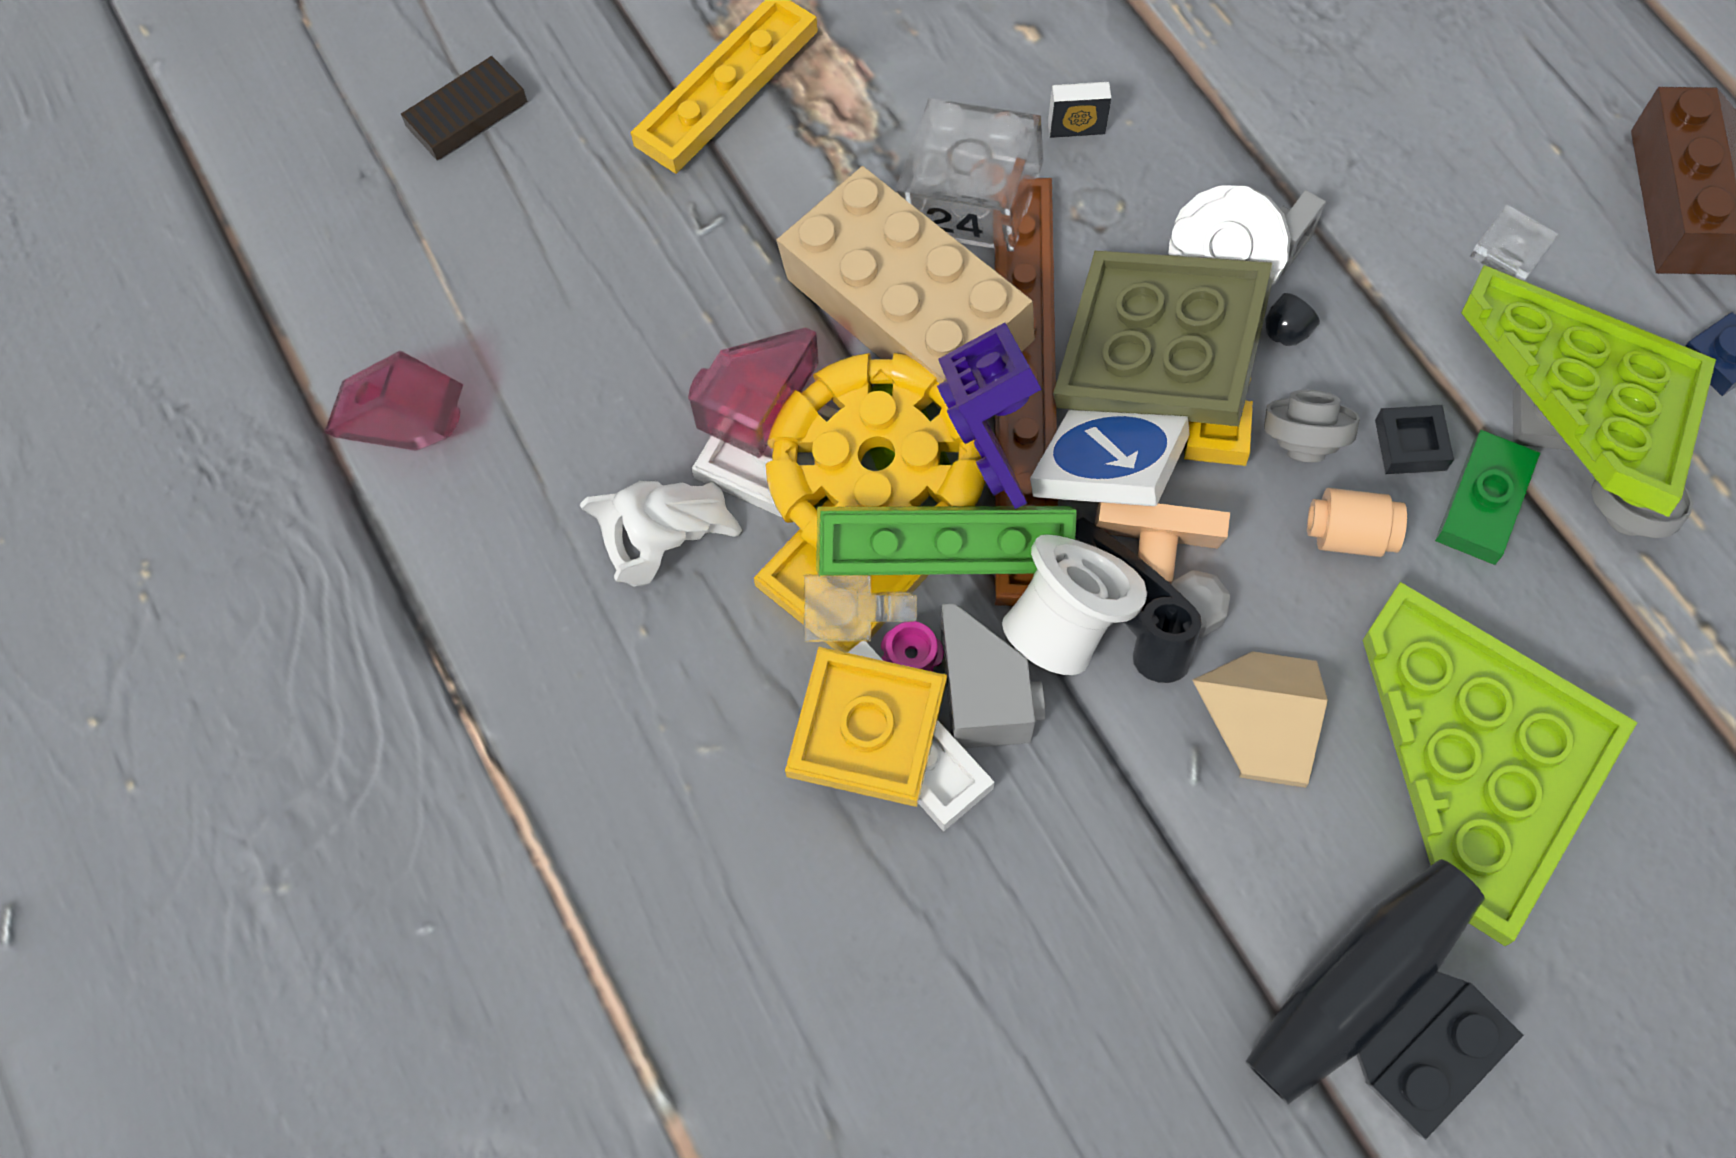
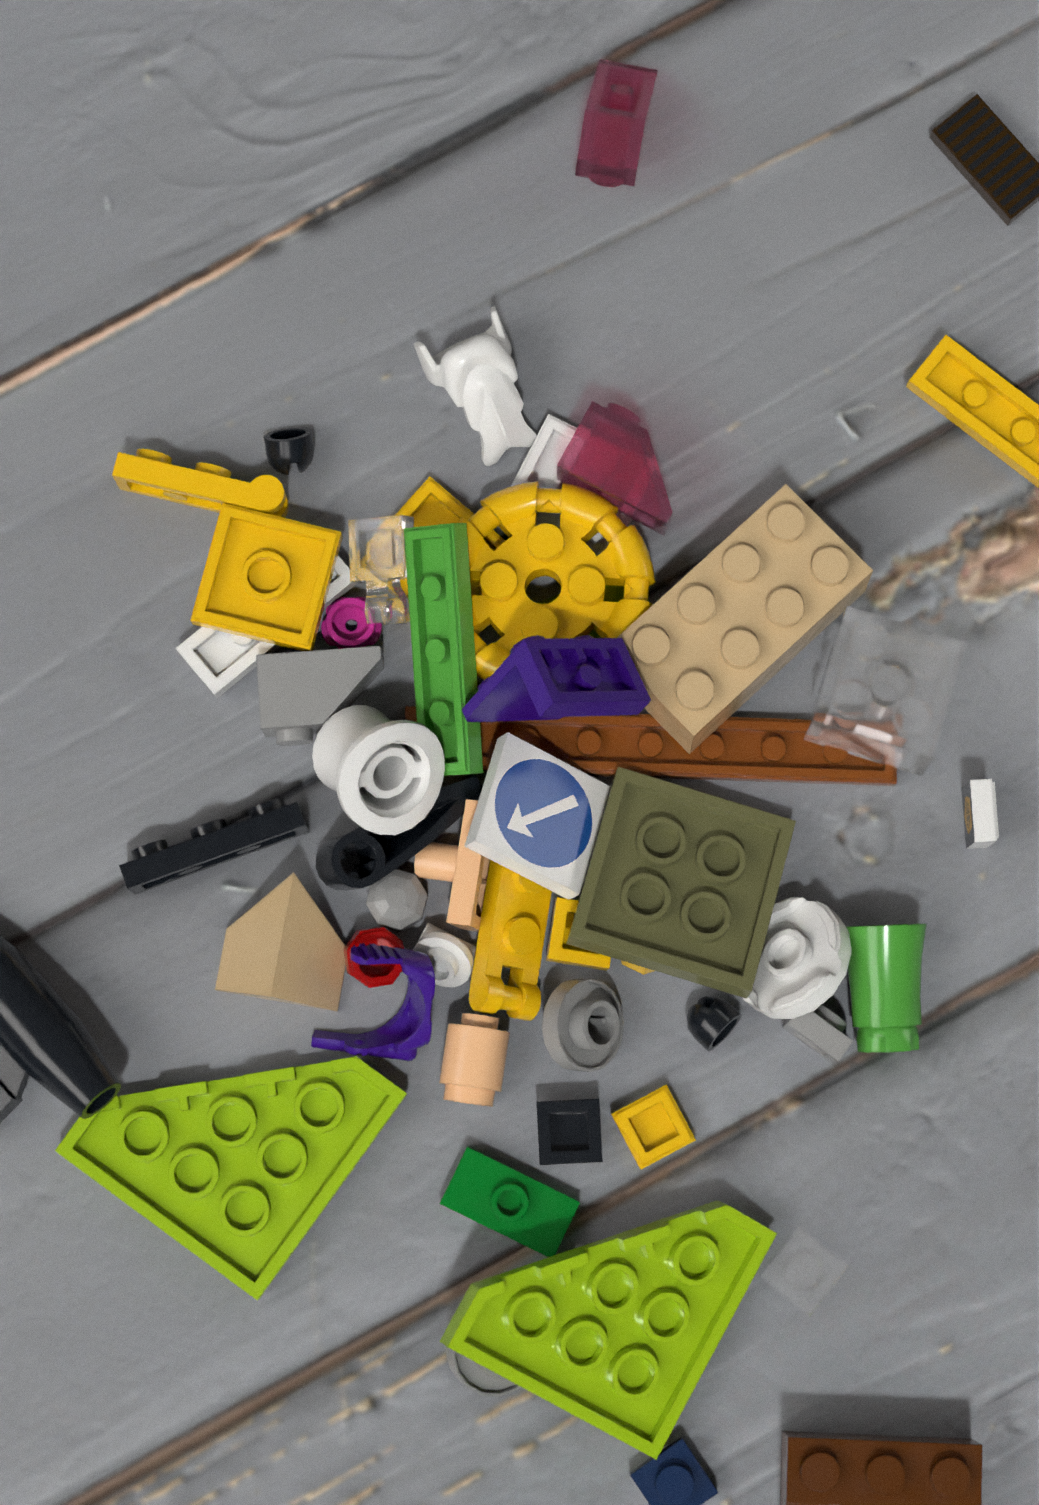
camera: 90 degrees right, 15 degrees up
none -> yellow plate [112,449,289,518]
none -> black plate [119,798,309,895]
none -> black hinge [264,427,314,475]
none -> dark purple helmet [311,943,435,1061]
none -> red tile [343,926,404,988]
none -> white plate [413,922,476,987]
none -> yellow plate [469,860,552,1021]
none -> yellow tile [611,1085,696,1170]
none -> bright green plant [846,923,927,1053]

